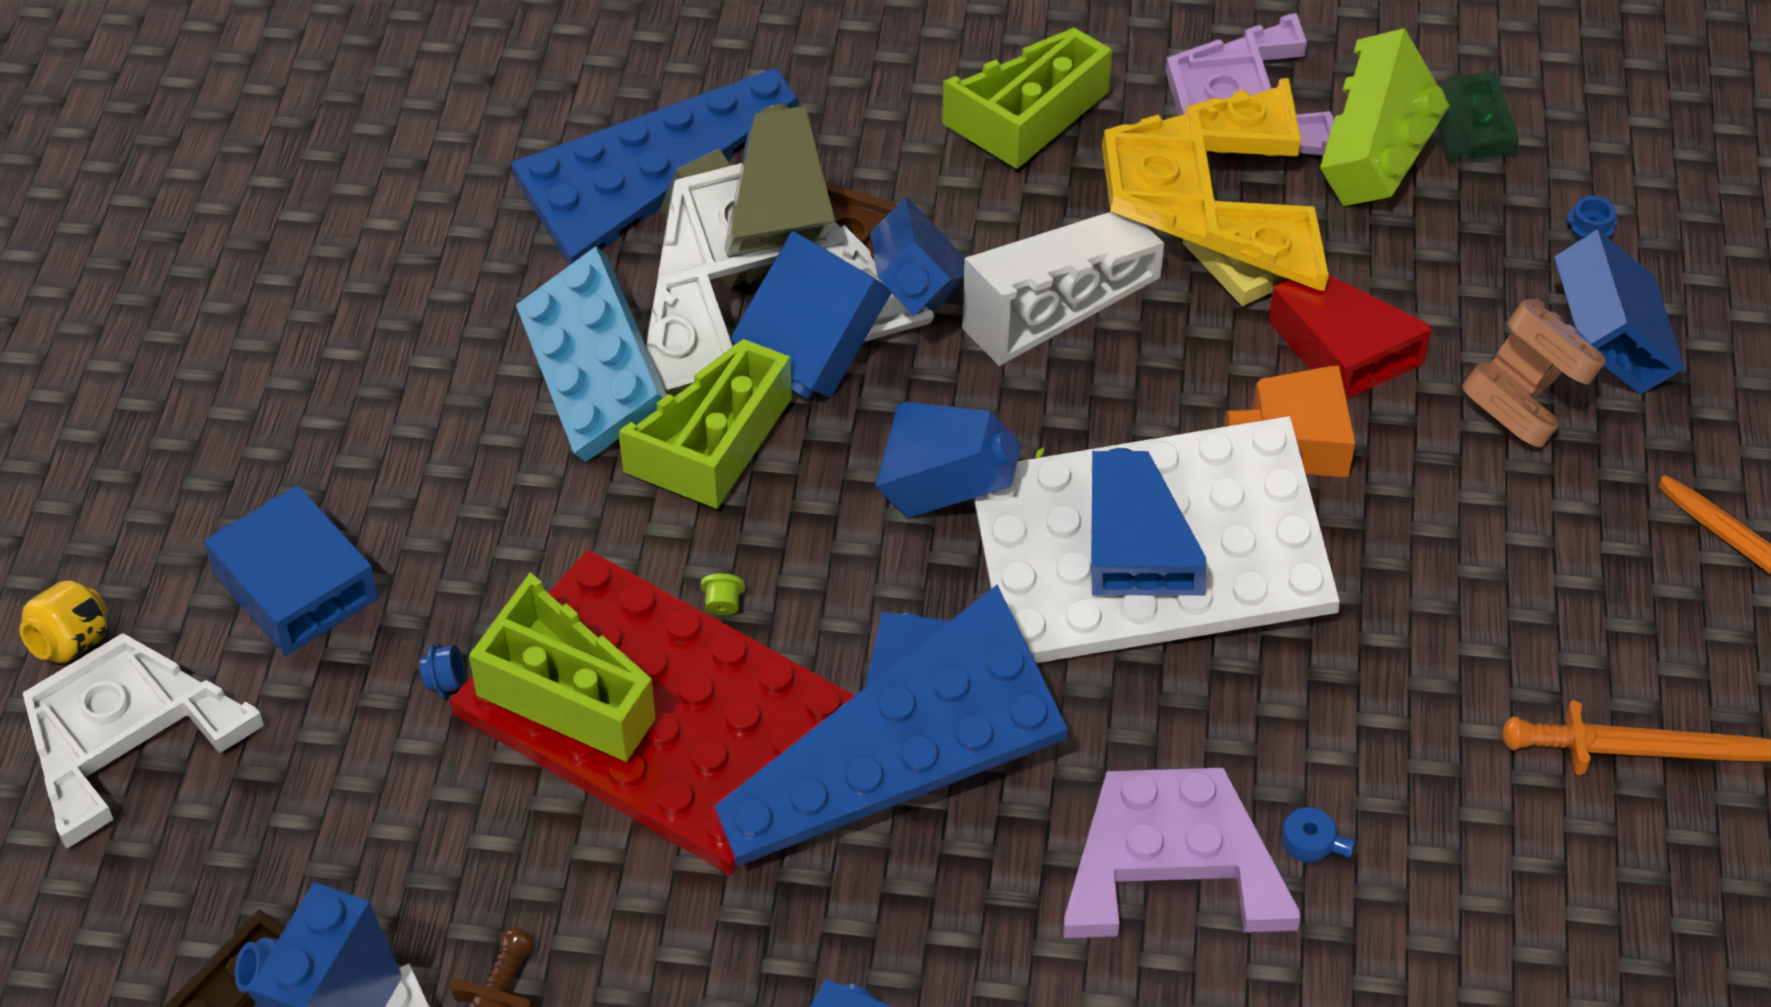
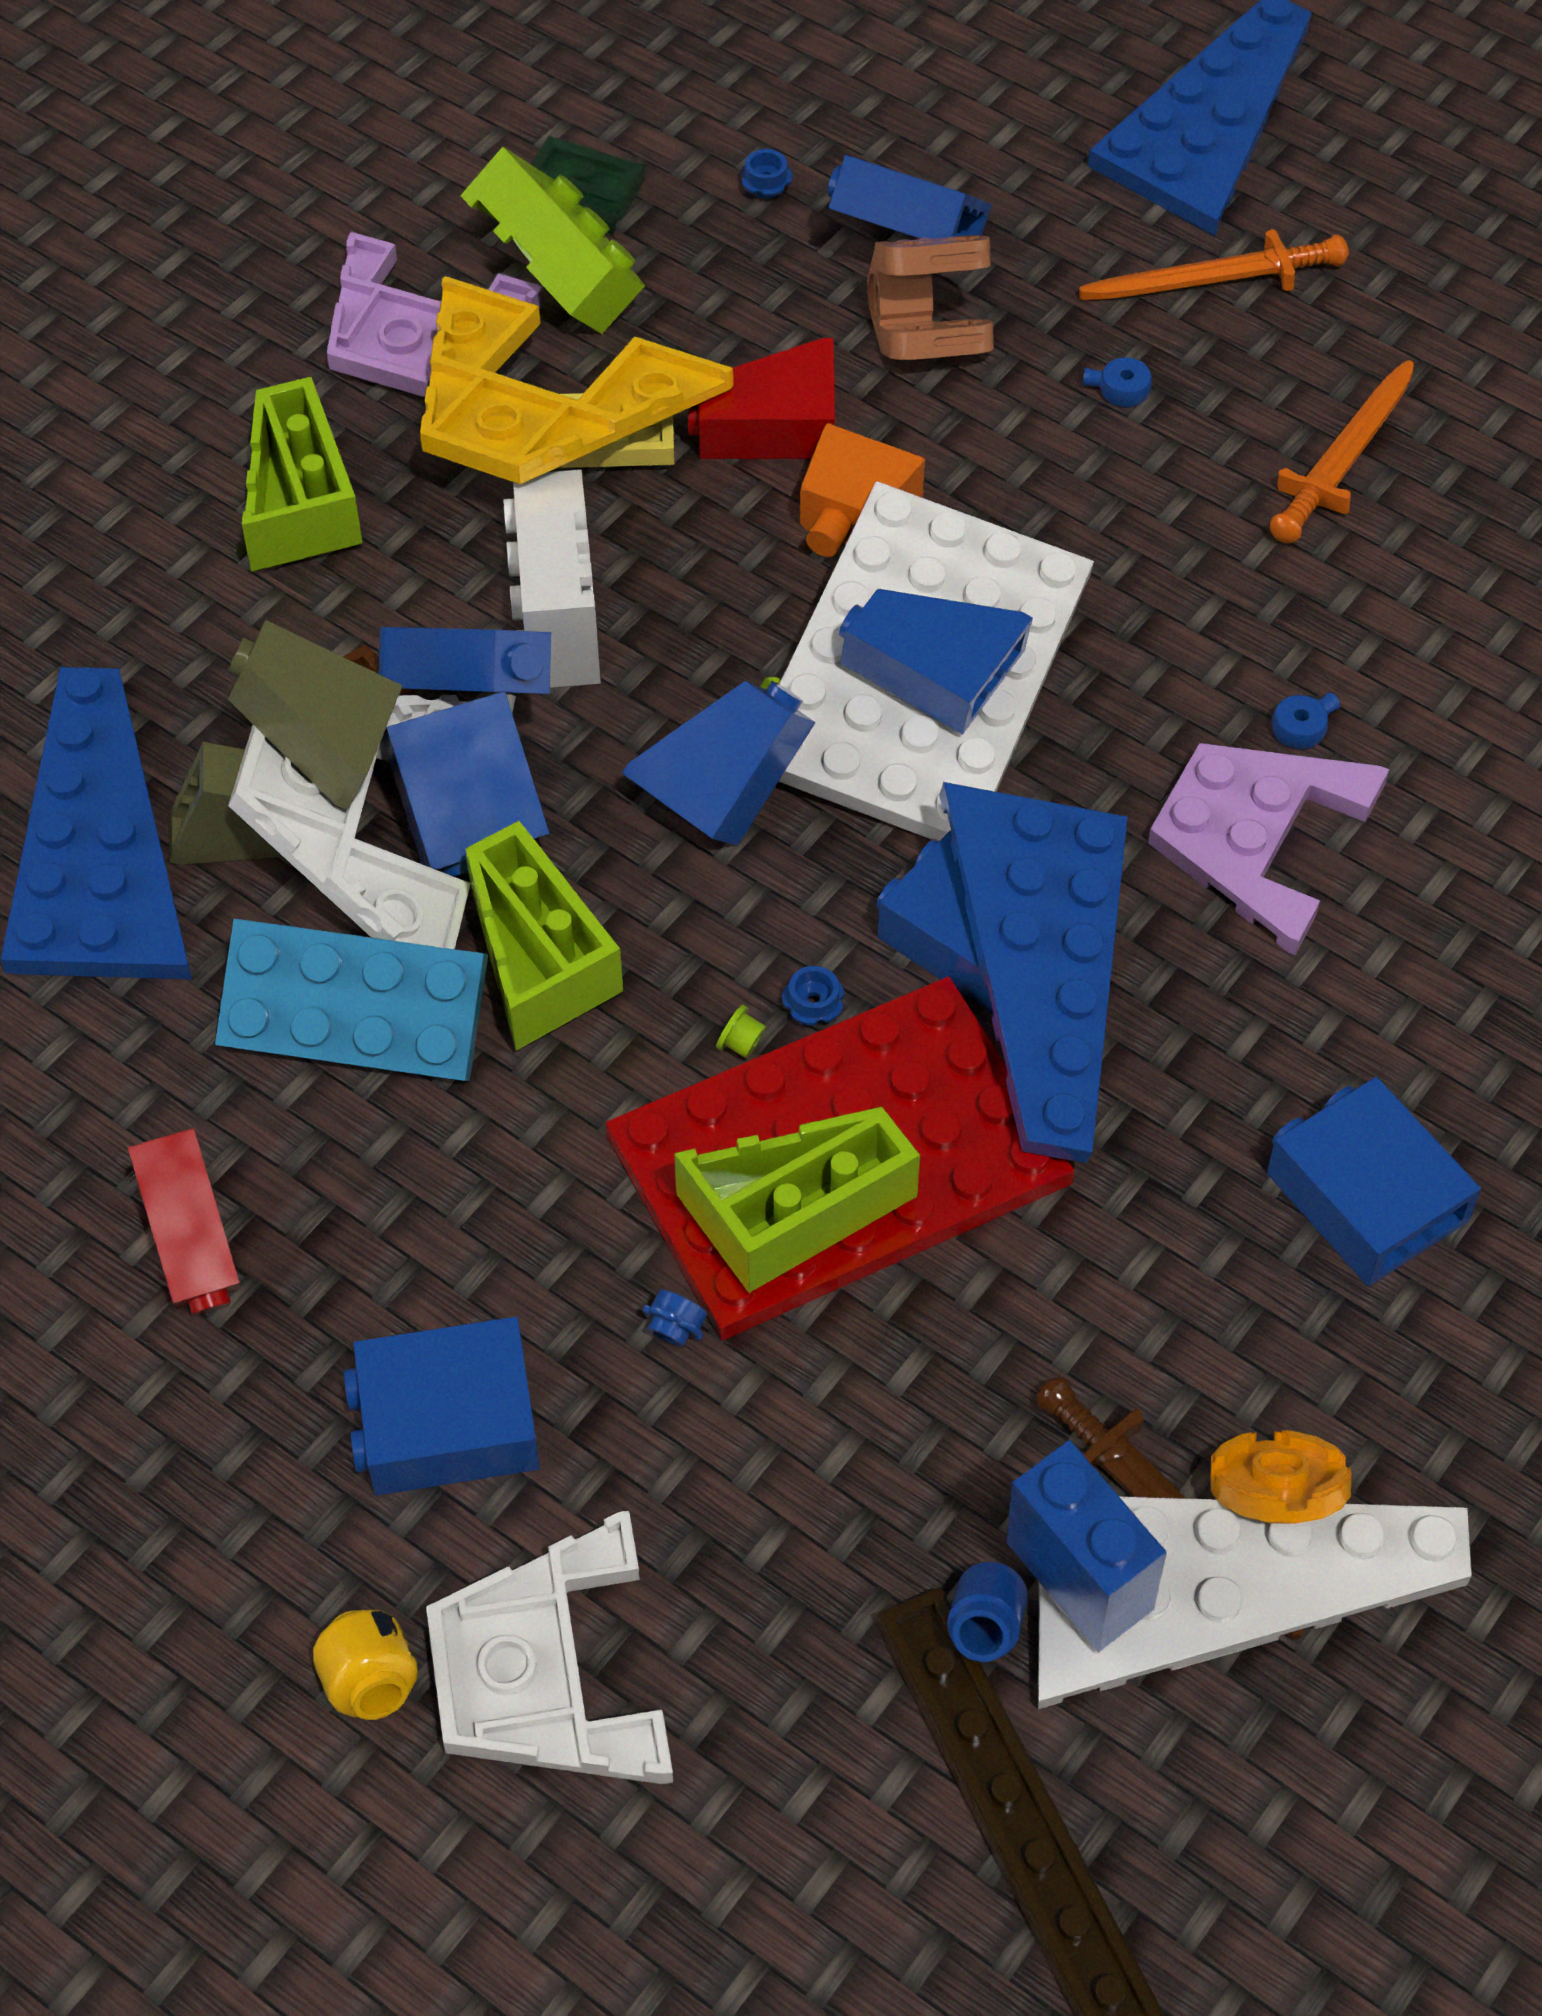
camera: 60 degrees left, 5 degrees up
none -> red slope [128,1128,241,1315]
none -> blue plate [782,966,845,1026]
none -> blue piece [1082,358,1152,407]

